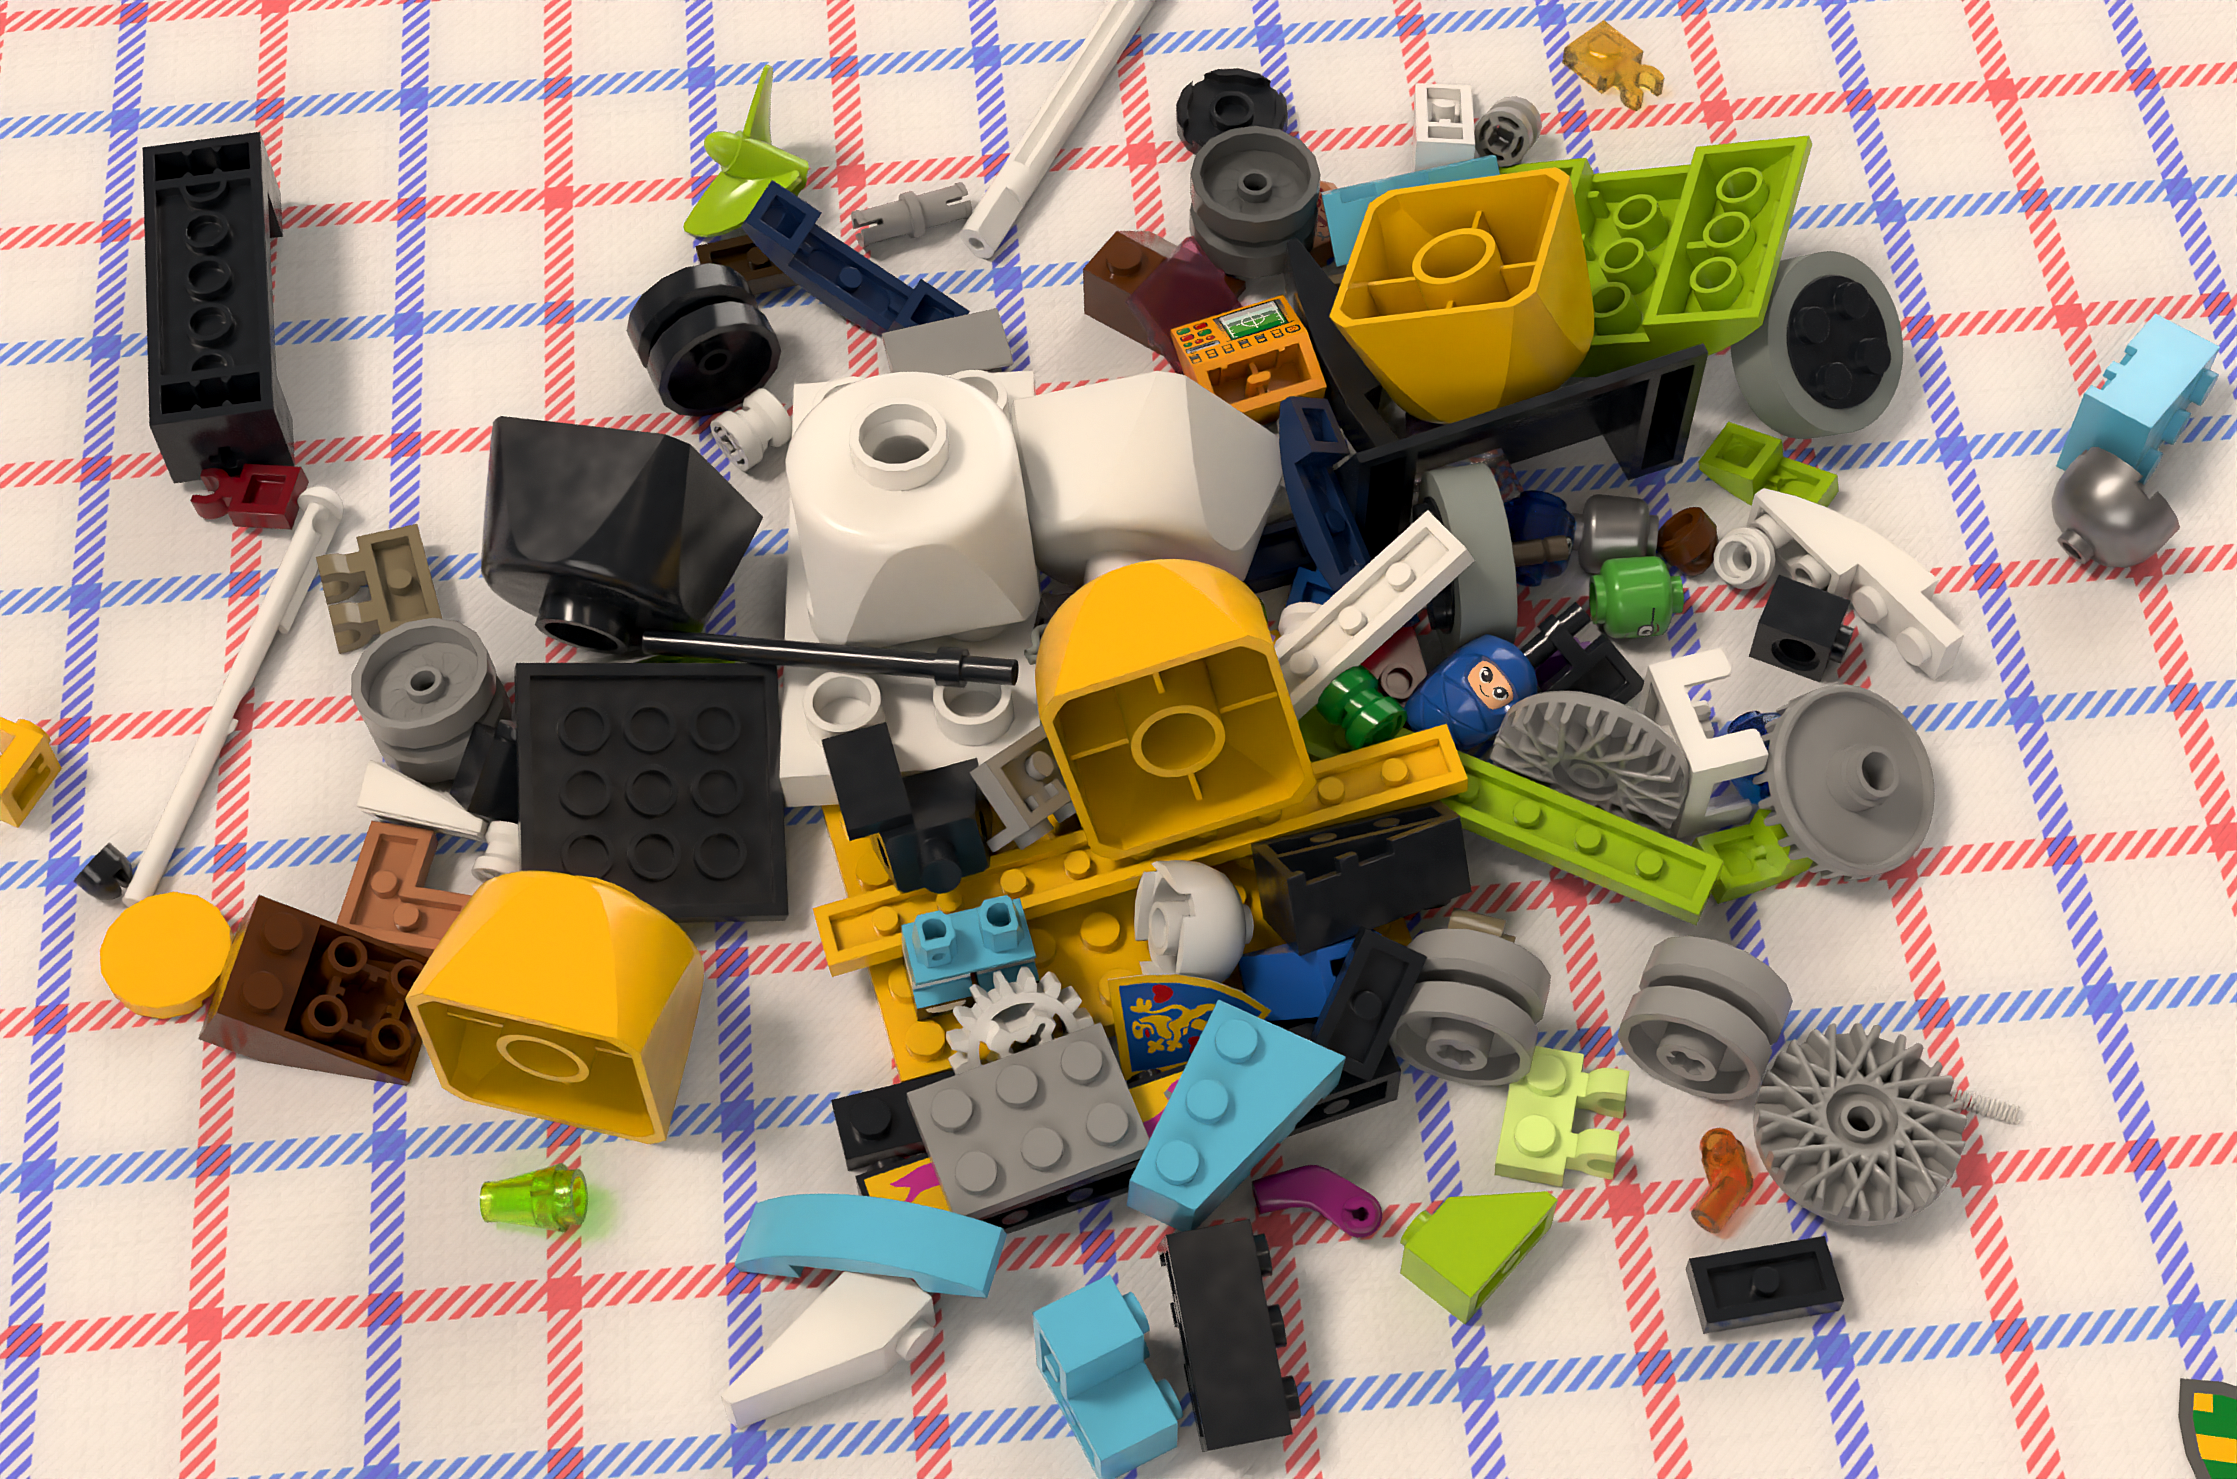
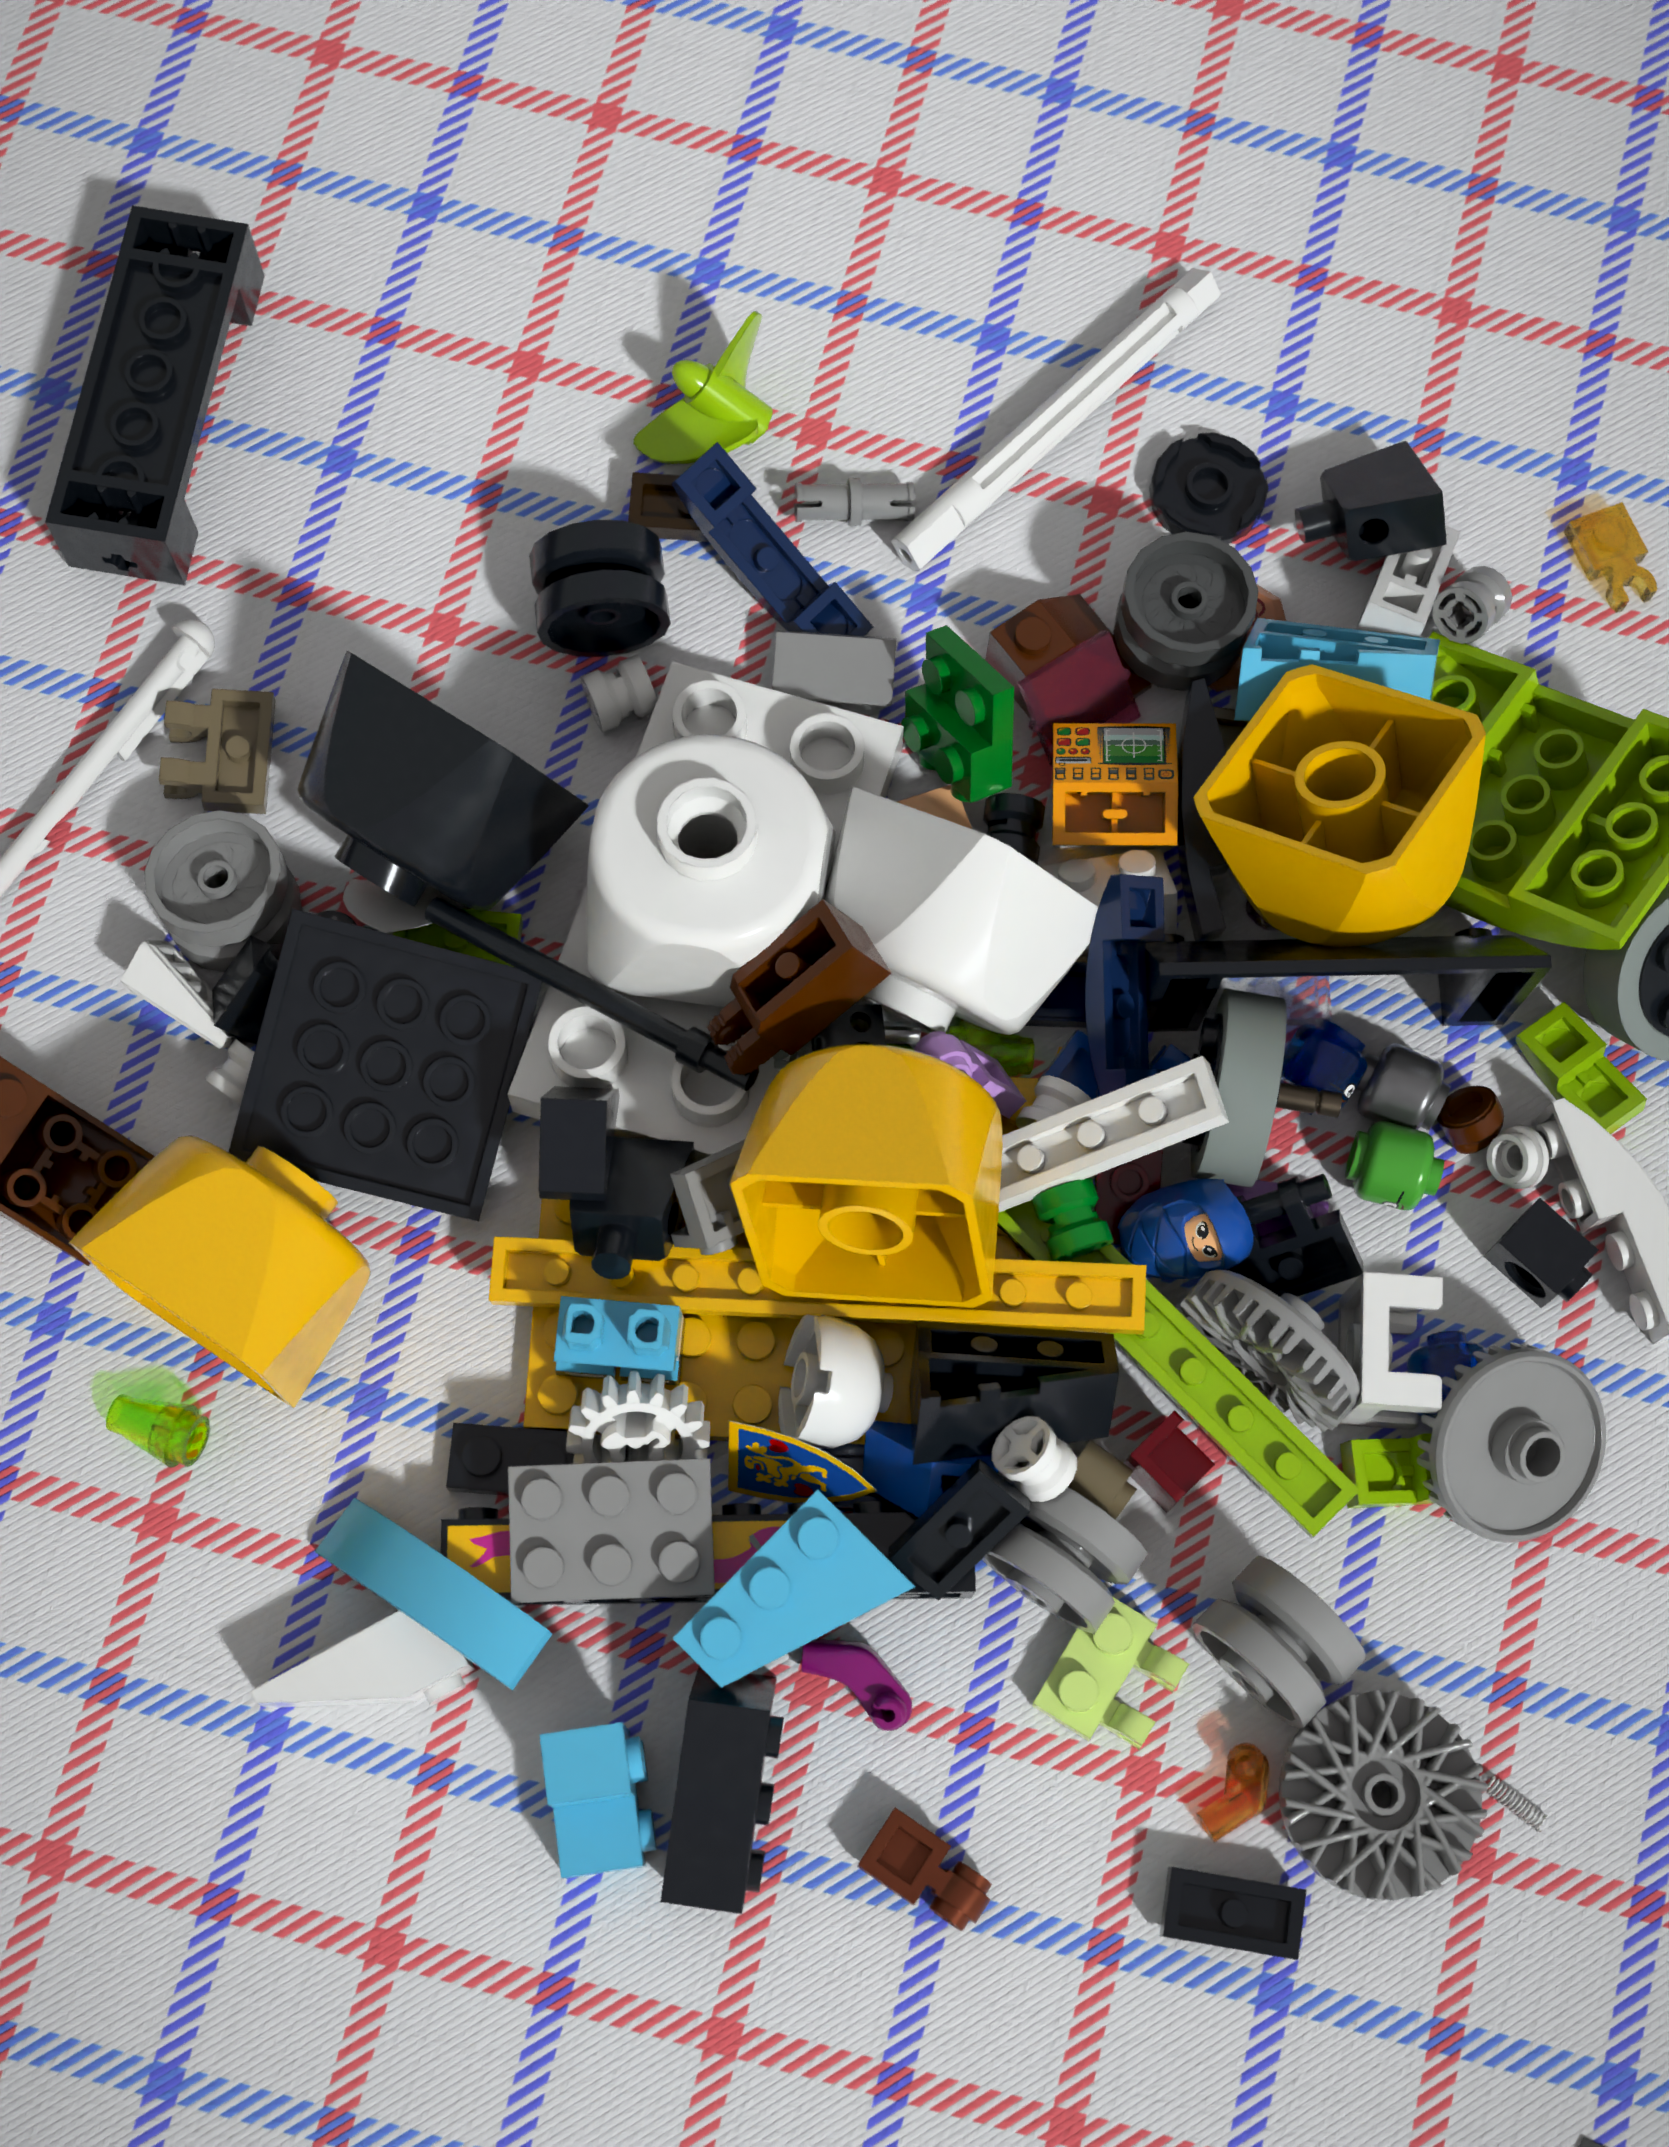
camera: 15 degrees right, 15 degrees up
dark red plate [190,464,309,530] -> none
nougat plate [336,820,472,958] -> none
lime slope [1400,1191,1558,1325] -> none
none -> reddish brown hinge [707,899,891,1076]
none -> copper plate [857,1807,992,1931]
none -> green plate [901,625,1014,803]
none -> white wheel [992,1416,1077,1502]
none -> dark red panel [1124,1410,1215,1513]
none -> black torso [1295,441,1447,561]

